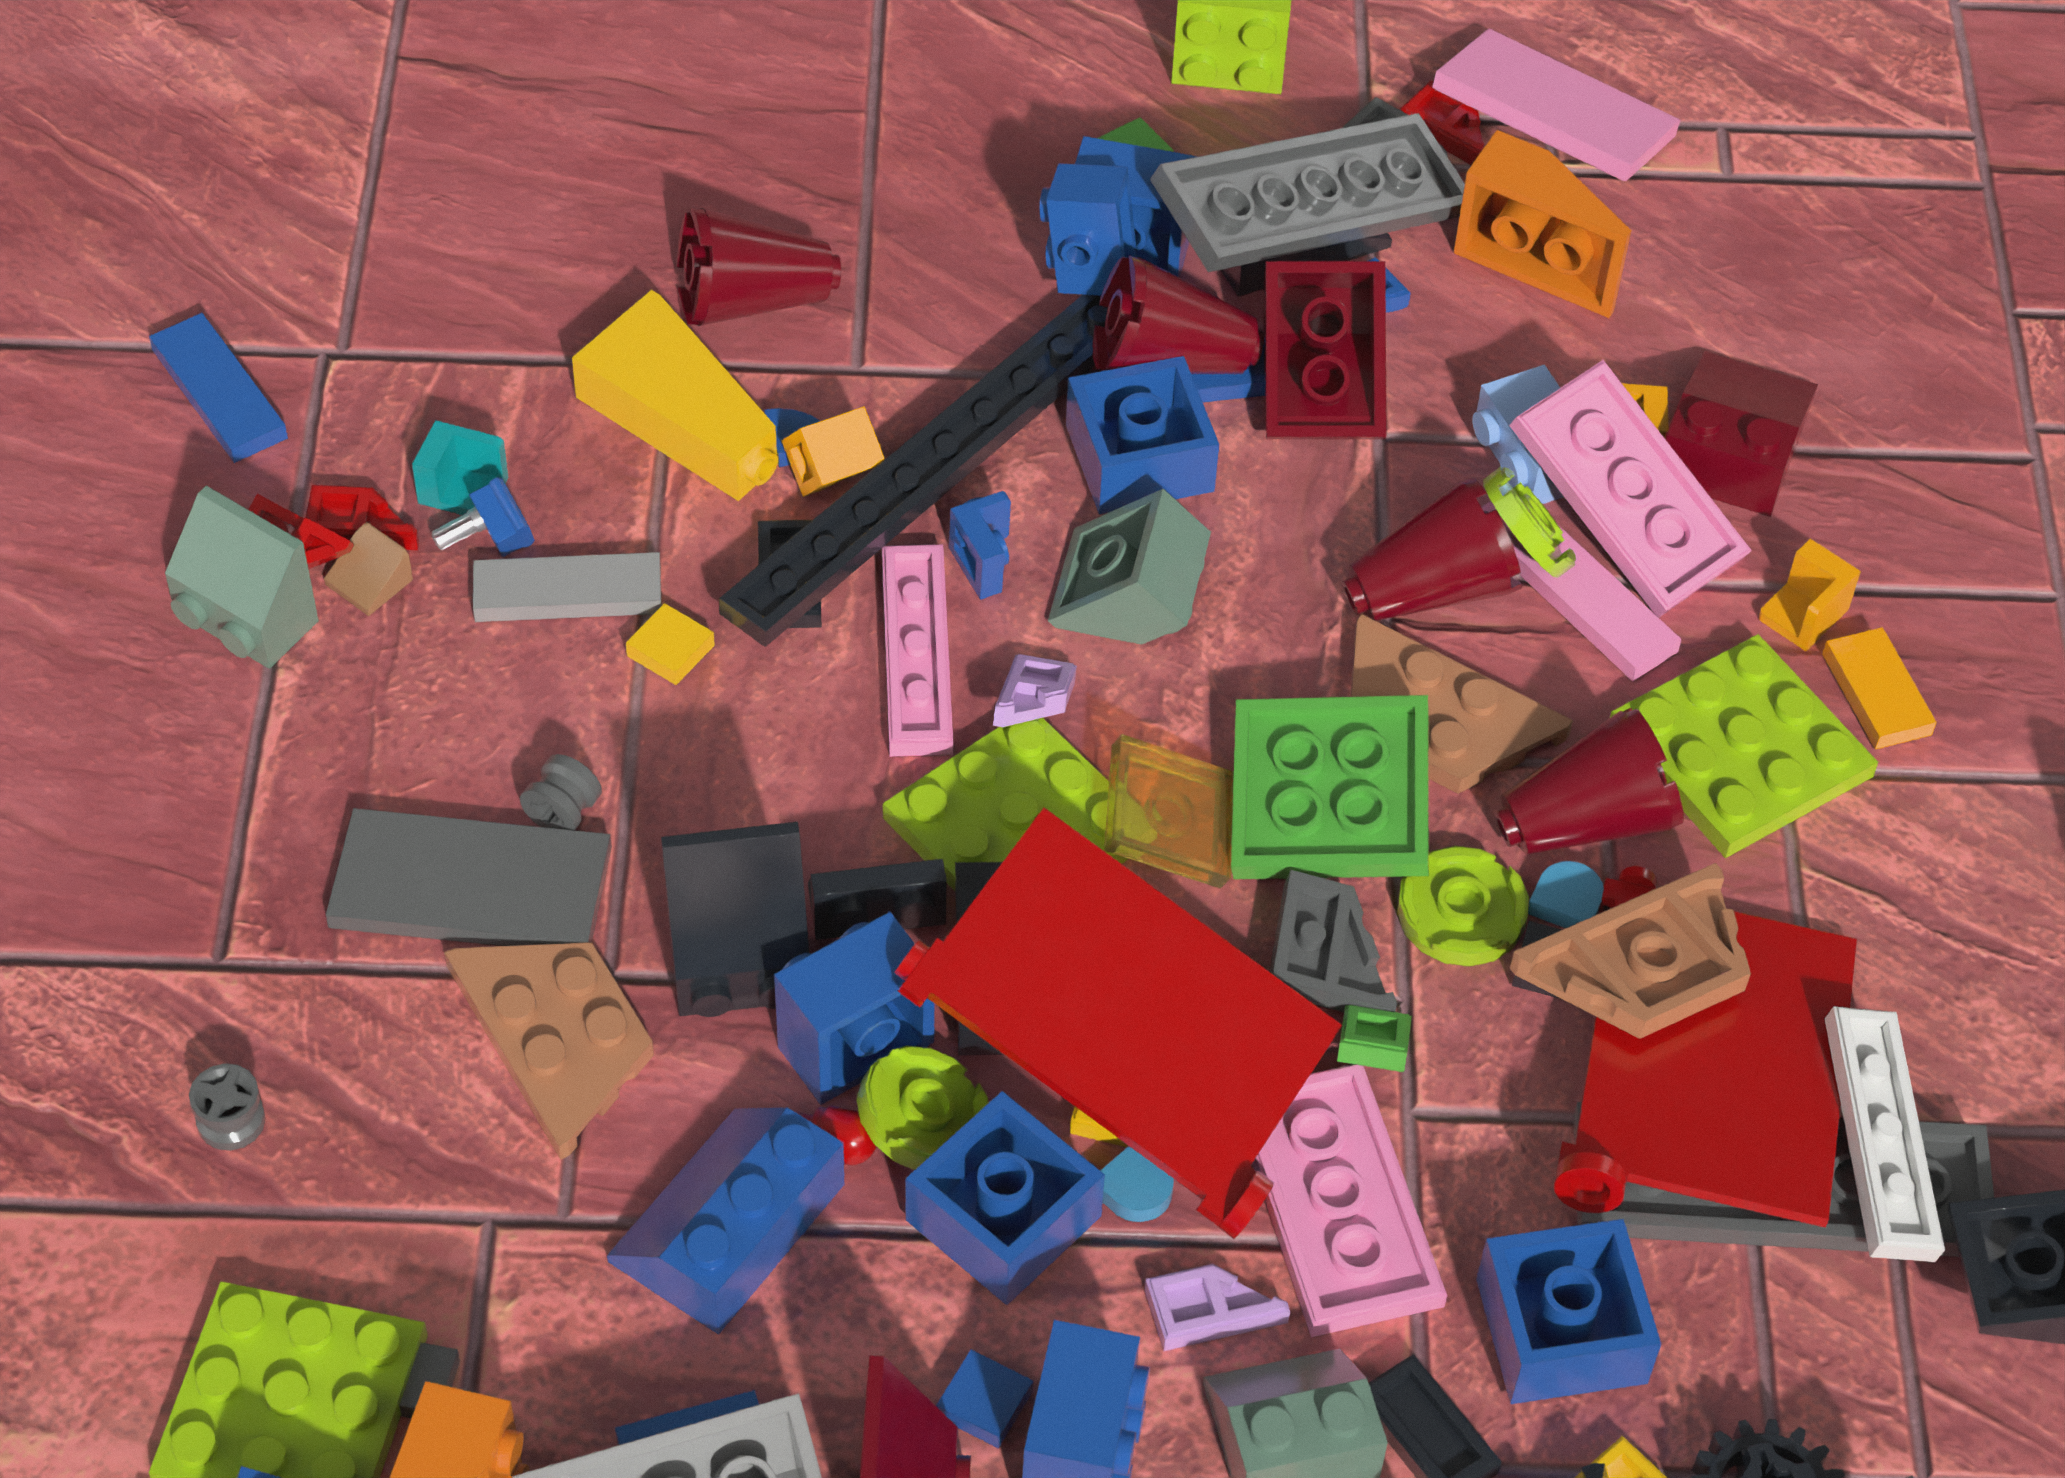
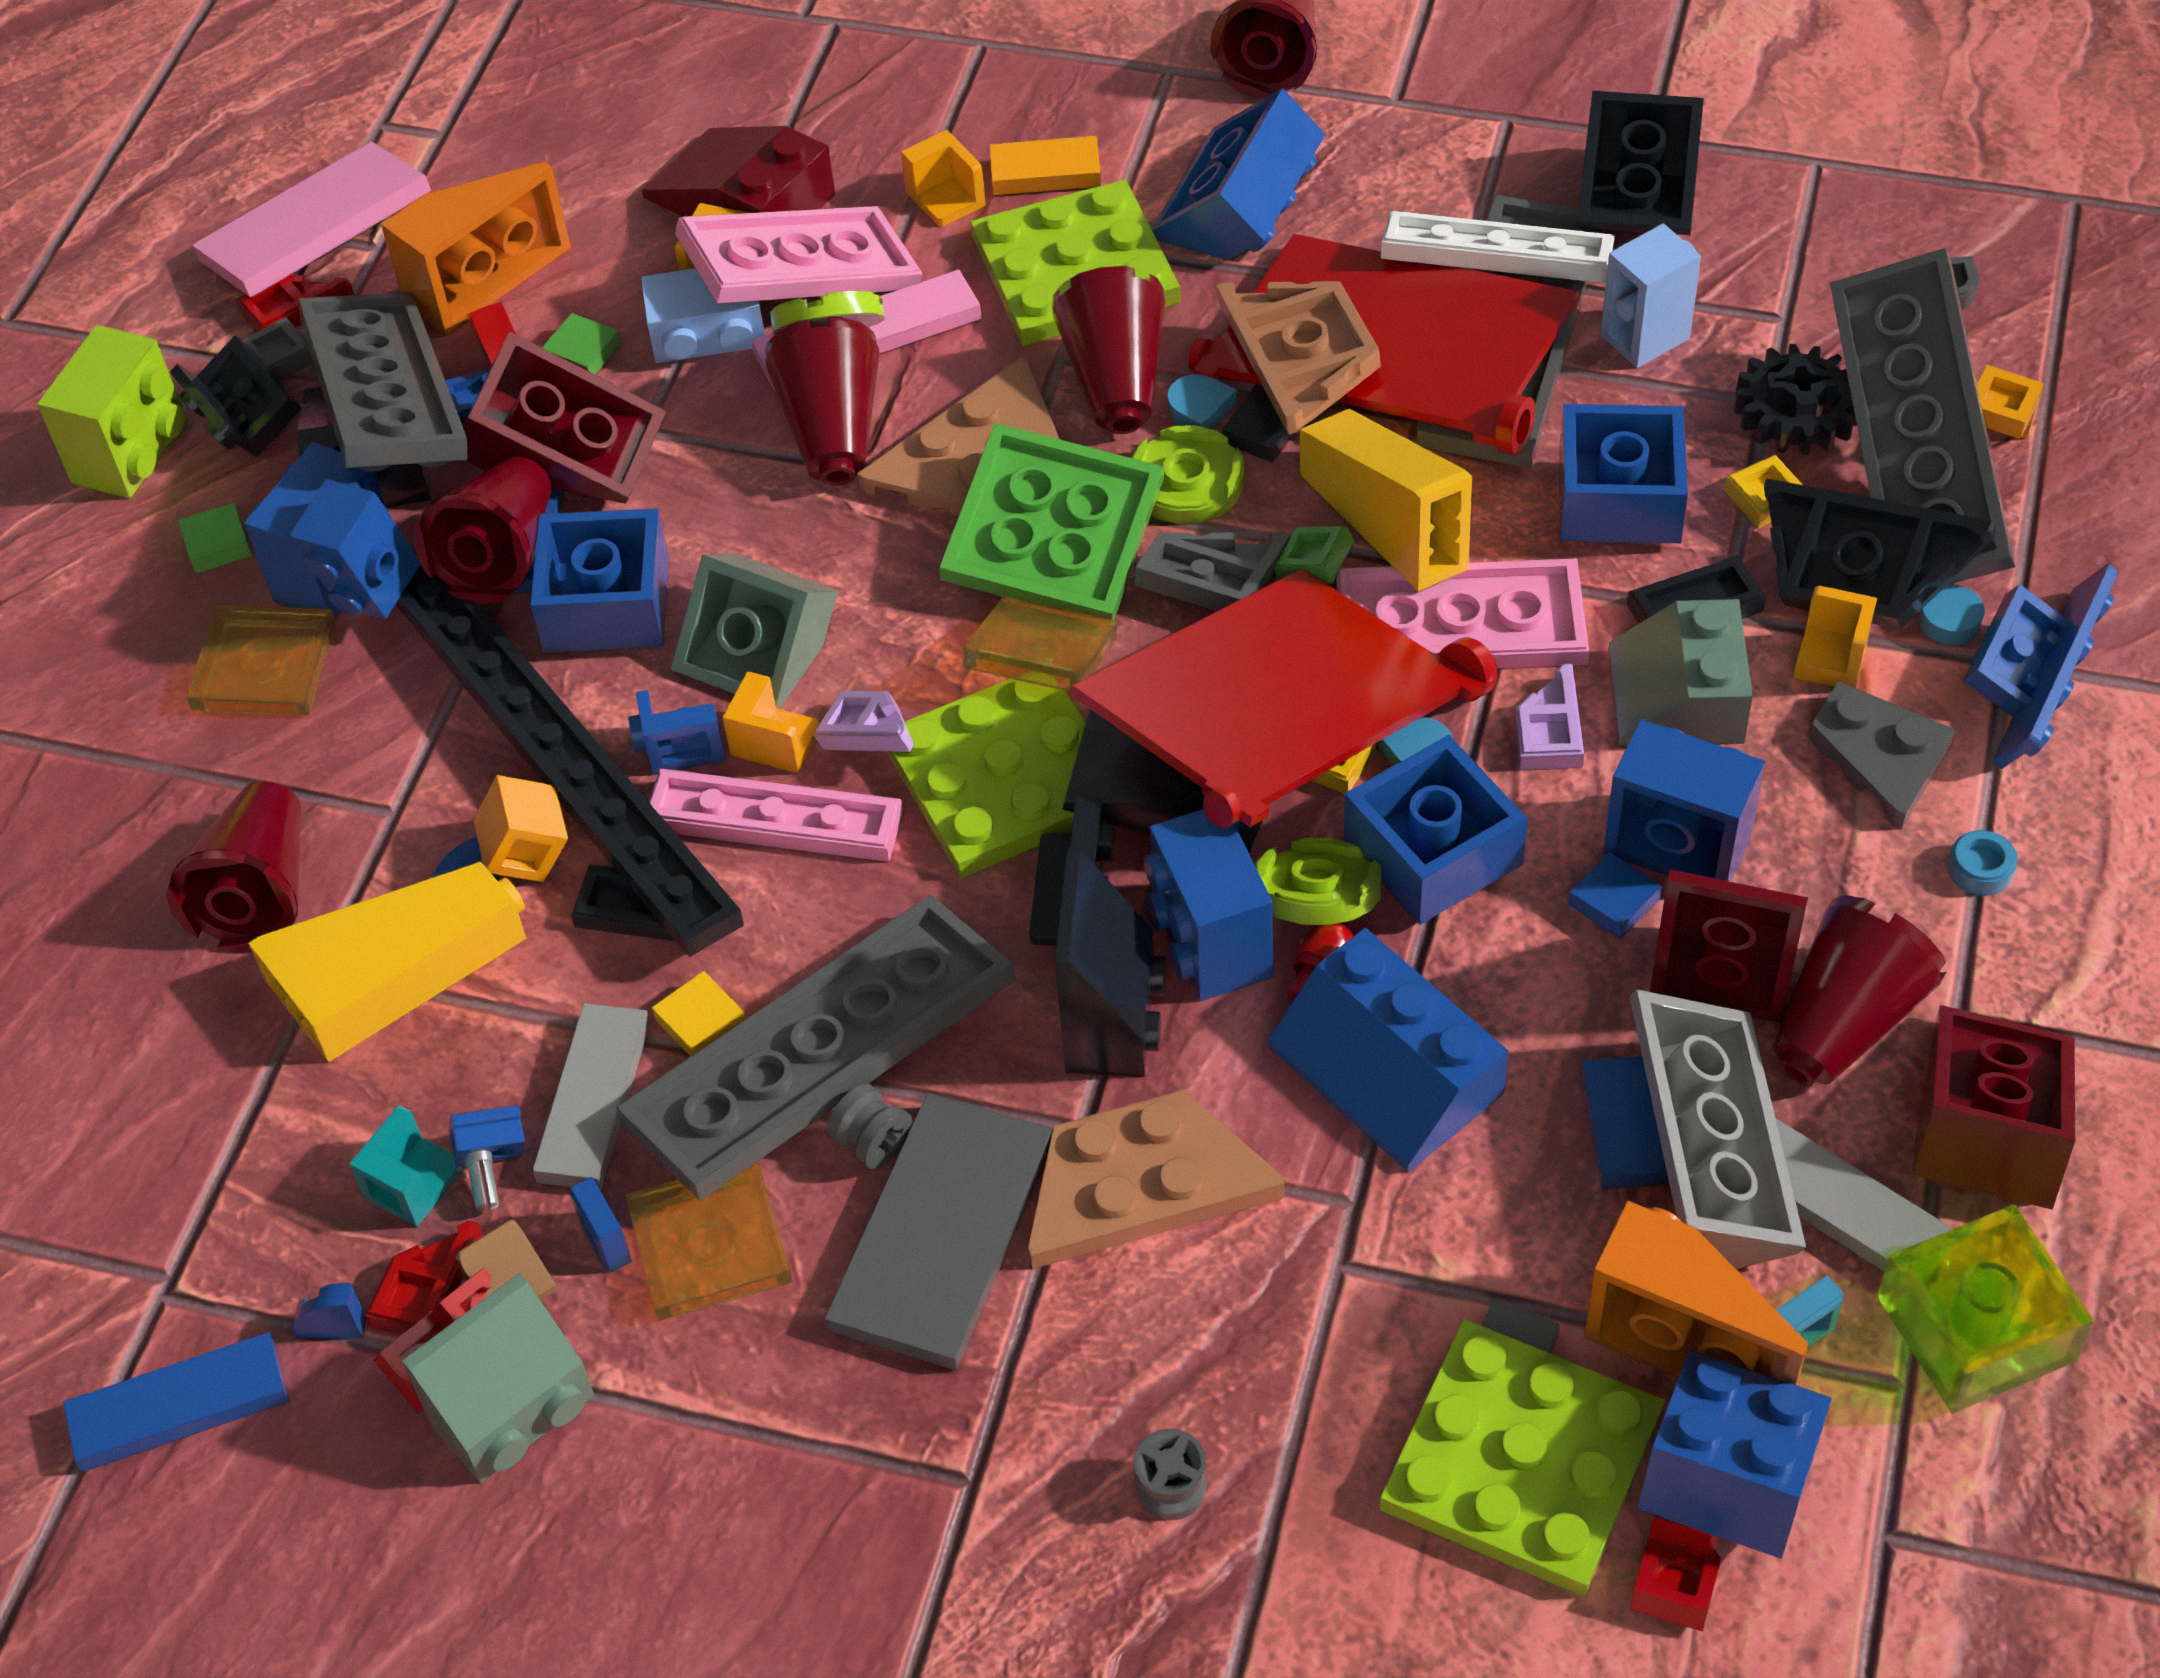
camera: 70 degrees left, 0 degrees up
none -> black bracket [170,335,301,457]
none -> clear yellow tile [186,605,336,715]
none -> blue tile [293,1283,366,1339]
none -> red slope [466,301,516,367]
none -> bright green tile [542,313,621,374]
none -> blue tile [569,1177,632,1273]
none -> dark grey plate [616,894,1015,1201]
none -> clear yellow tile [625,1161,792,1321]
none -> light orange panel [722,671,819,774]
none -> blue slope [1151,88,1326,260]
none -> yellow slope [1300,409,1472,592]
none -> light blue brick [1600,223,1701,368]

